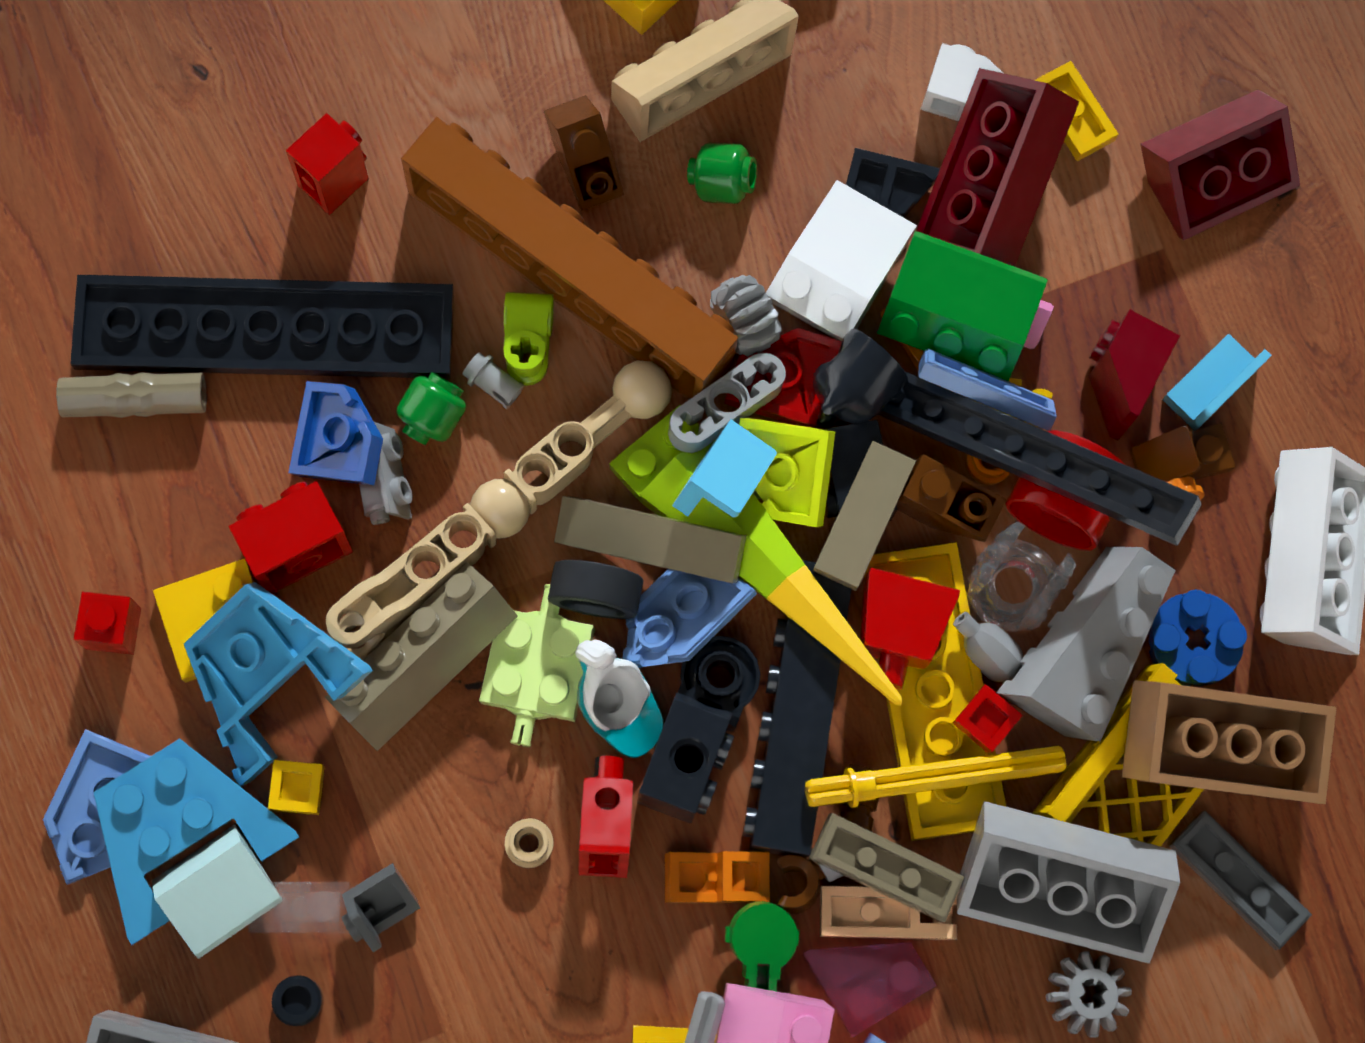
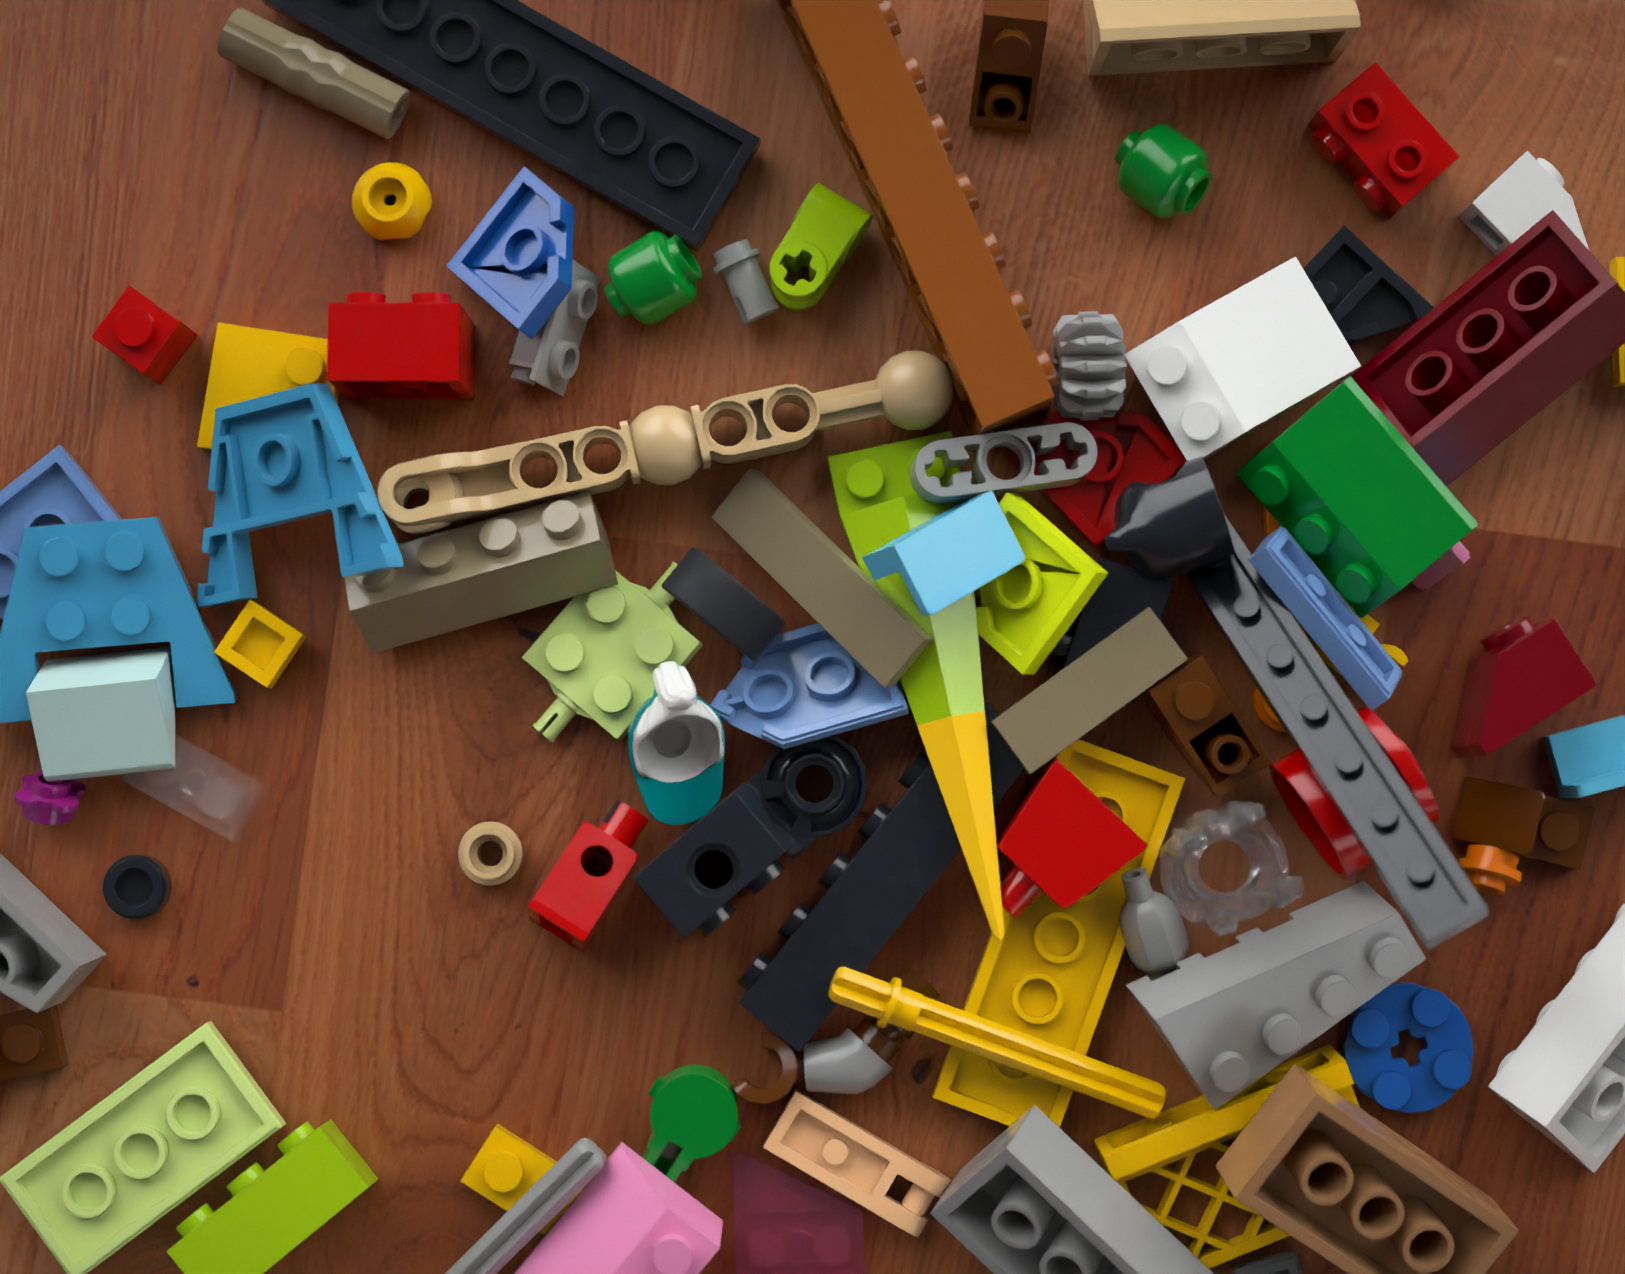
camera: 40 degrees right, 10 degrees up
dark grey bracket [341,863,420,952] -> none
orange slope [665,851,770,903] -> none
dark tan tile [809,813,964,922] -> none
red plate [952,684,1023,755] -> none
none -> magenta plate [14,771,86,825]
none -> yellow plate [352,162,432,240]
none -> red brick [1307,61,1460,219]

